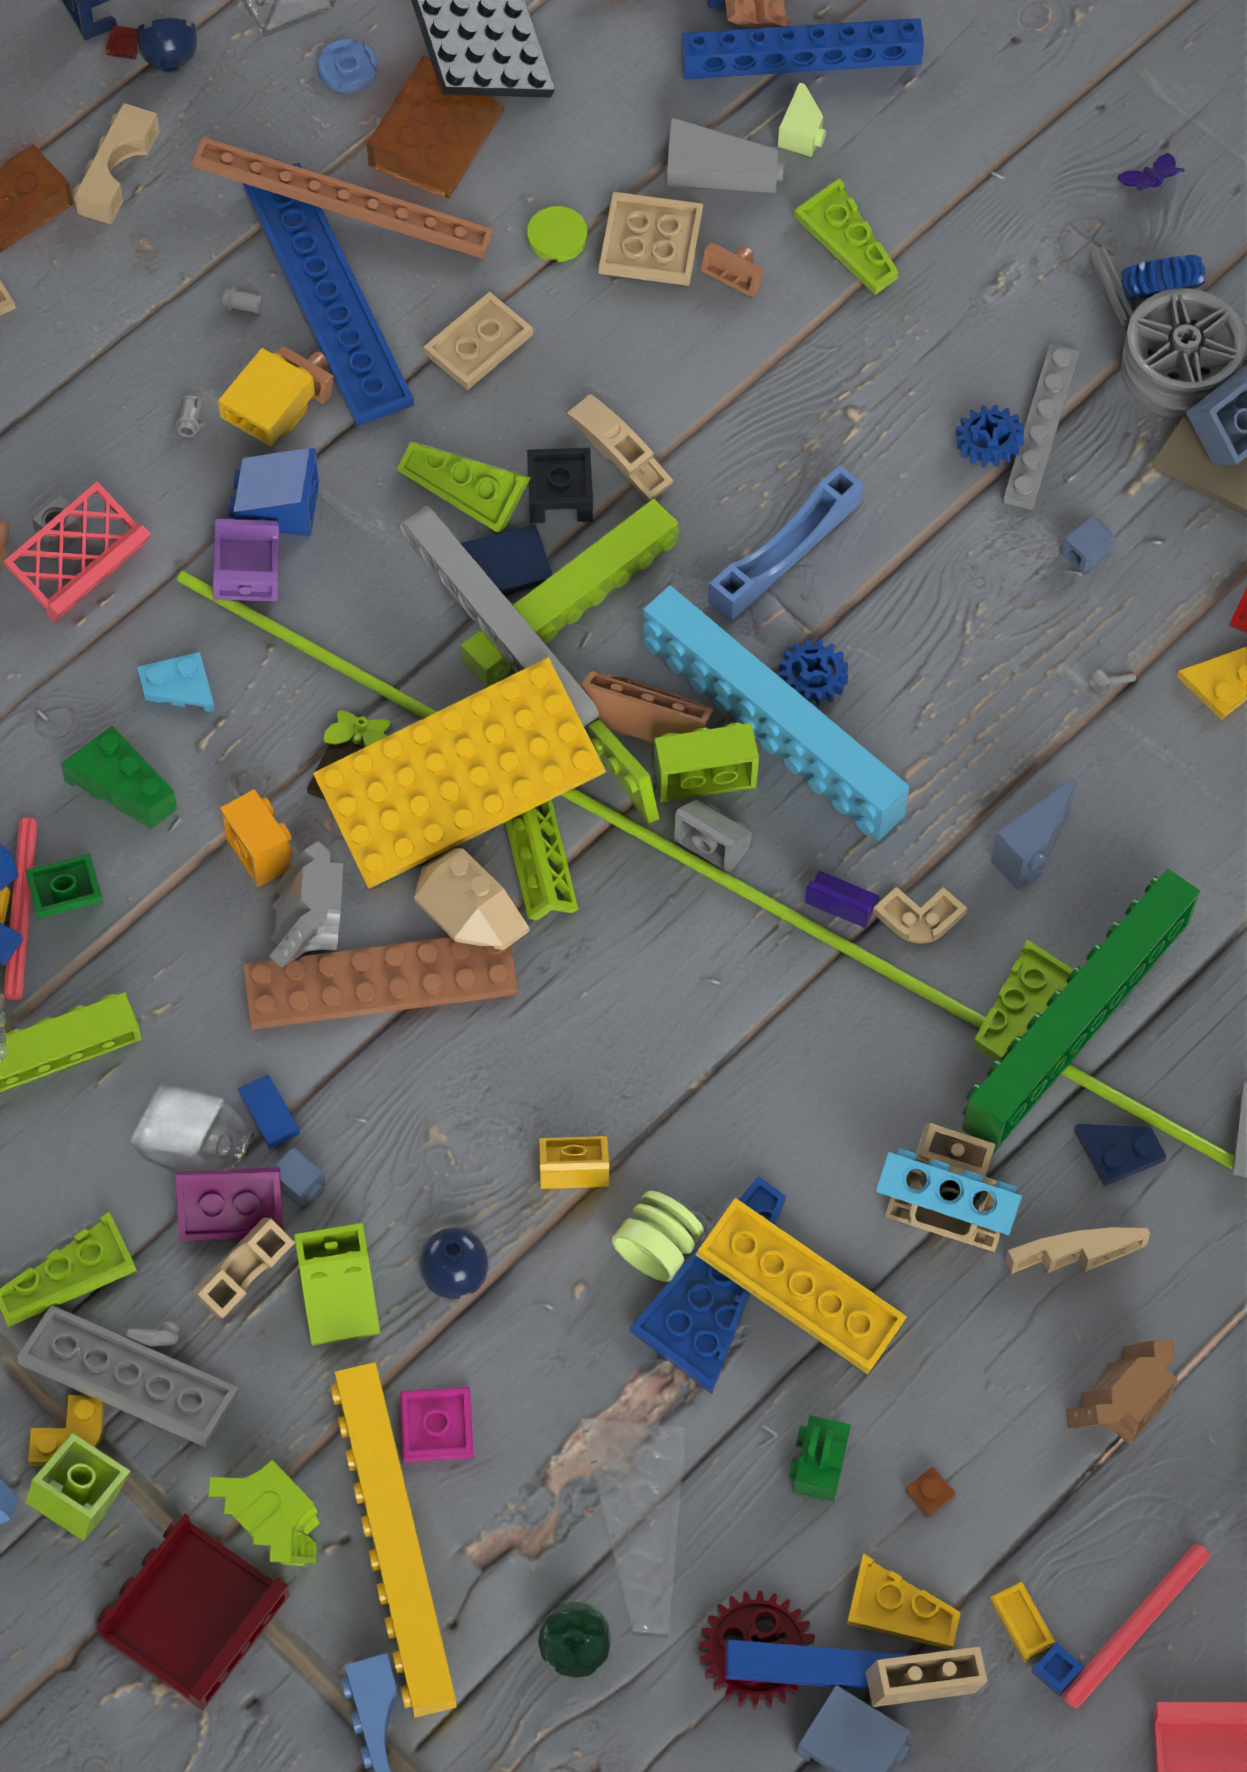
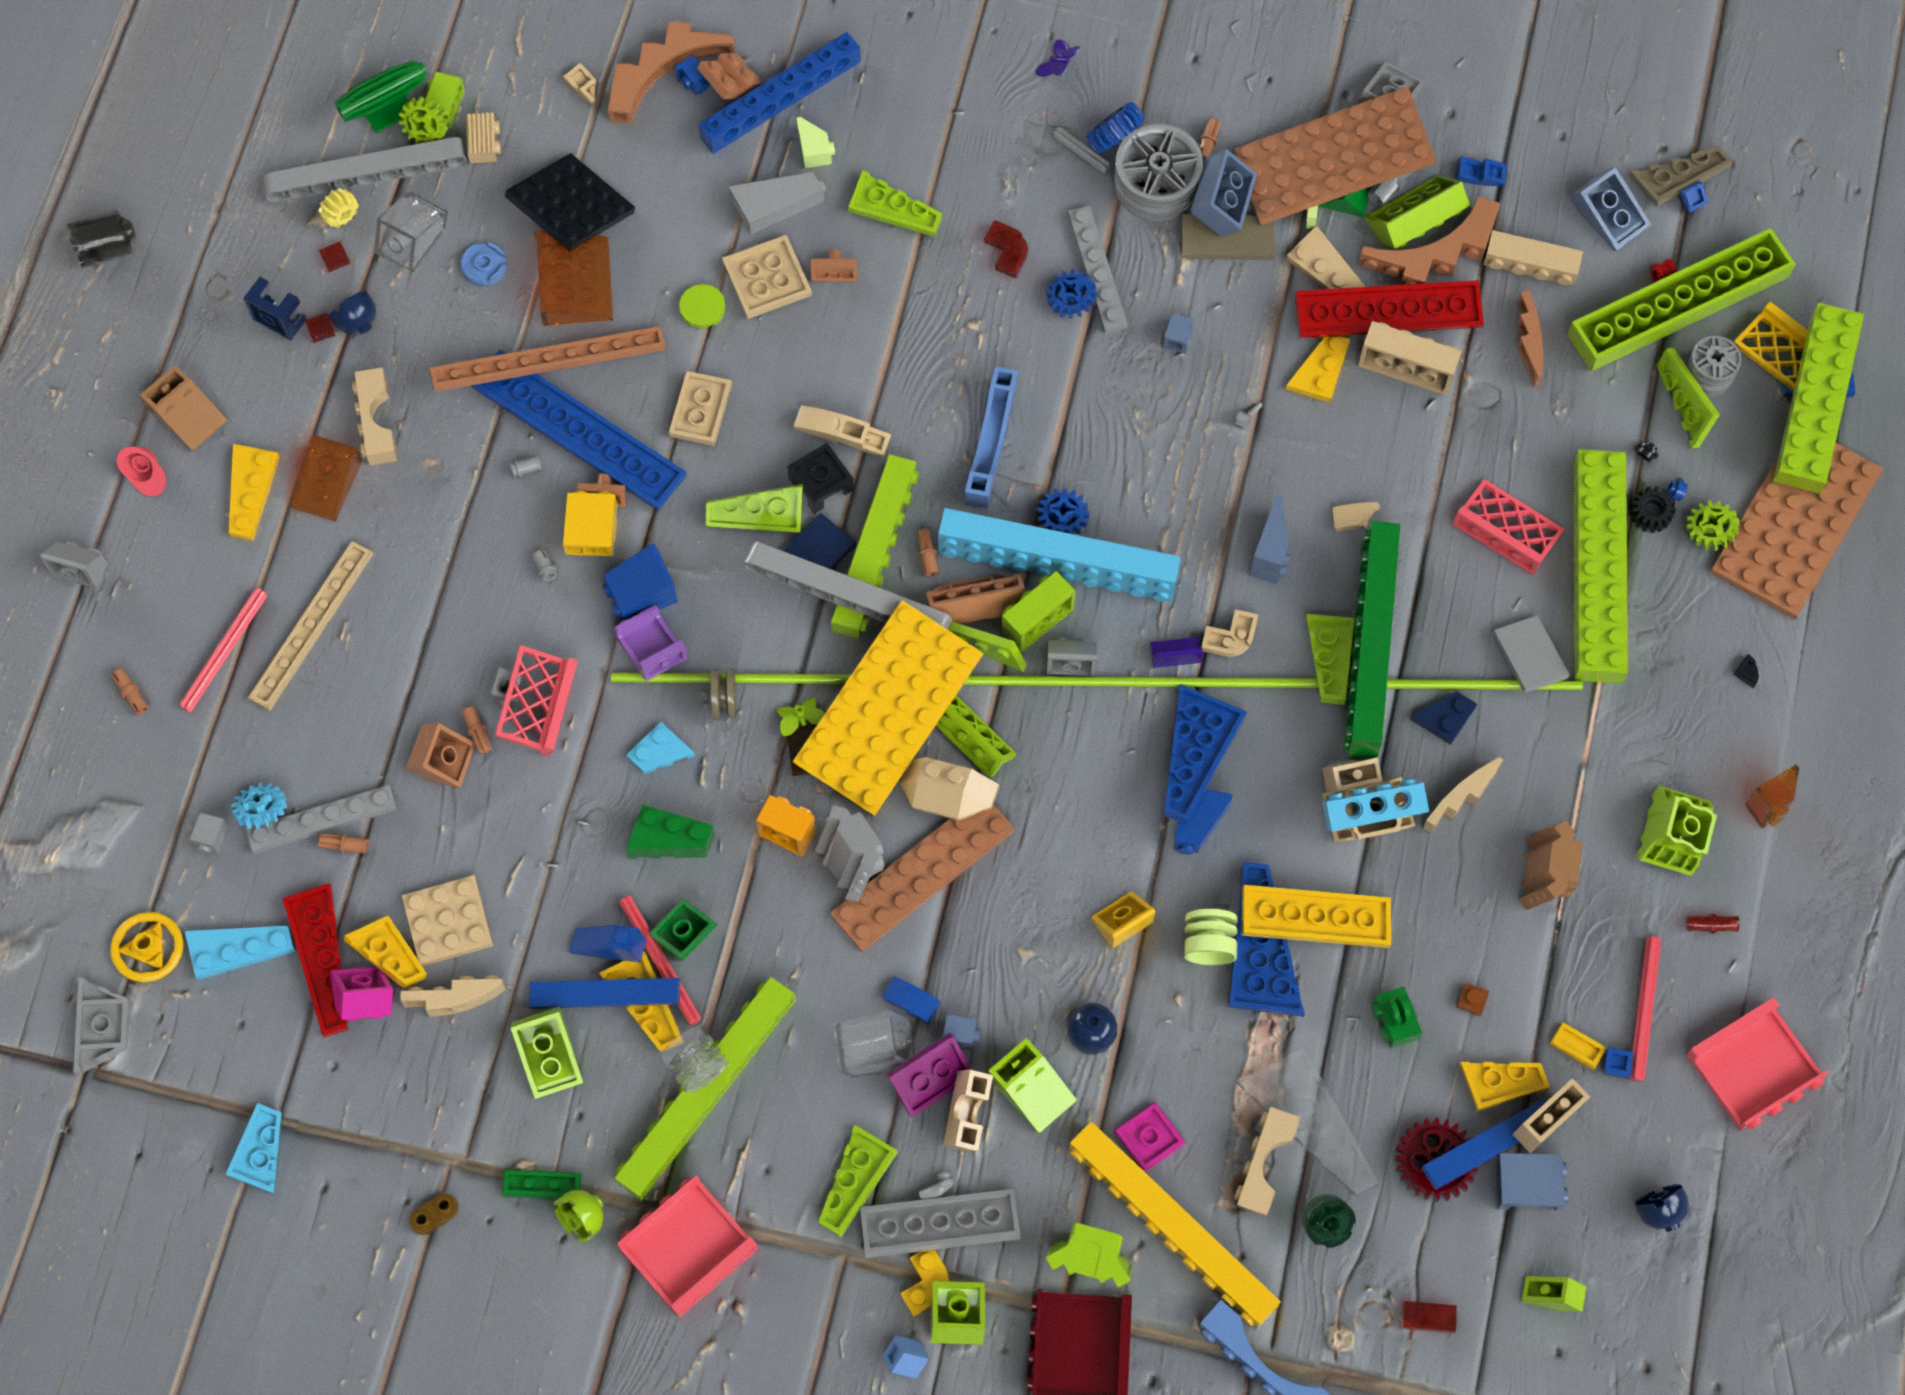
camera: 30 degrees left, 5 degrees up
none -> dark tan wheel [711,668,737,720]
none -> nougat axle [917,528,939,577]
none -> clear red plate [984,220,1028,279]
none -> blue wing [1164,684,1247,825]
none -> blue slope [1173,790,1233,855]
none -> tan arch [1234,1107,1300,1217]
none -> tan slope [1332,502,1380,532]

